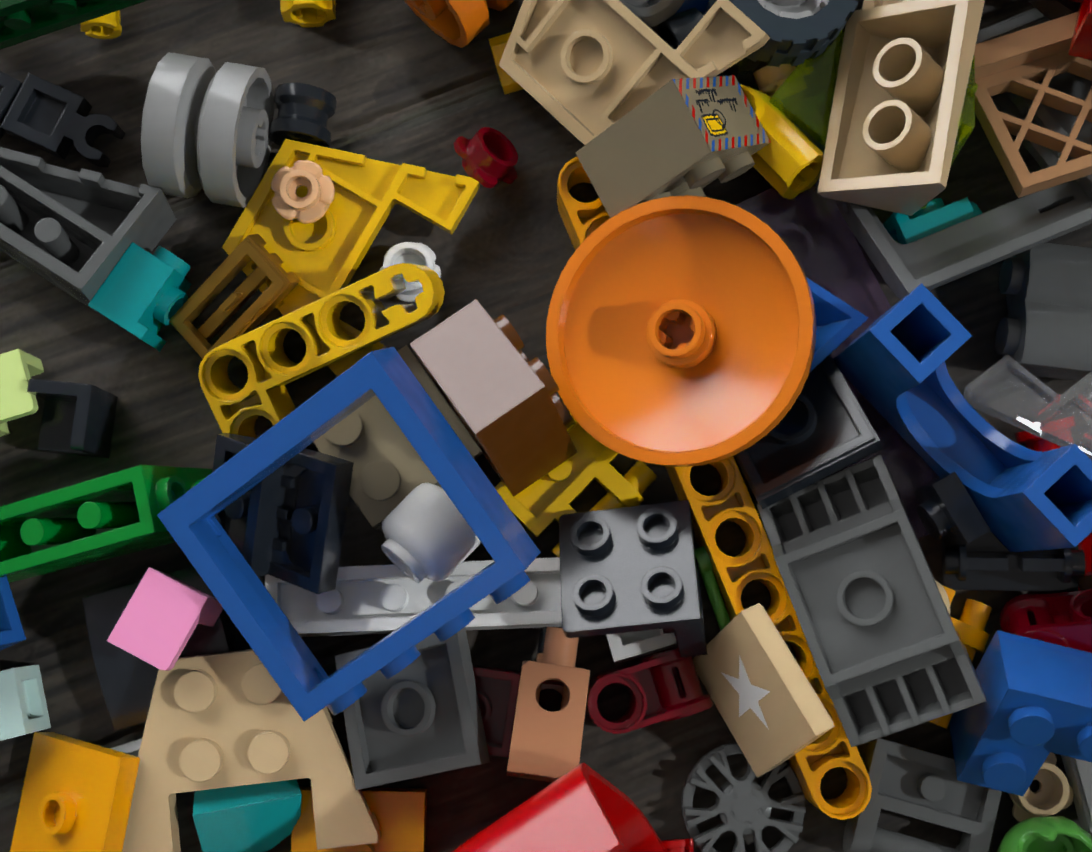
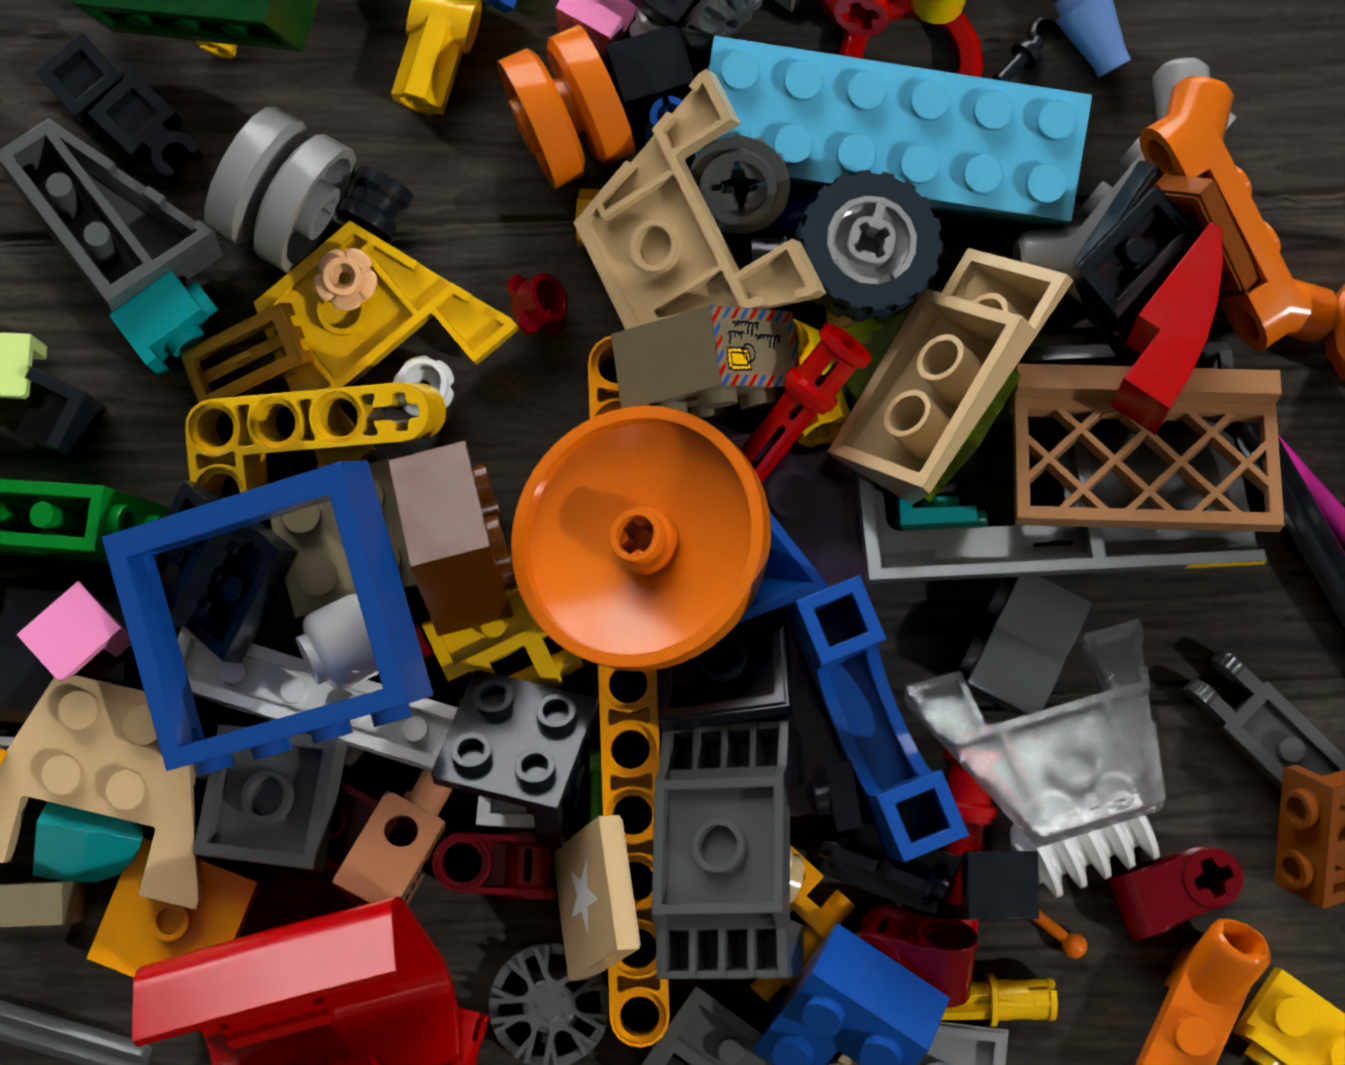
camera: 20 degrees right, 0 degrees up
none -> red pin [740,323,872,484]

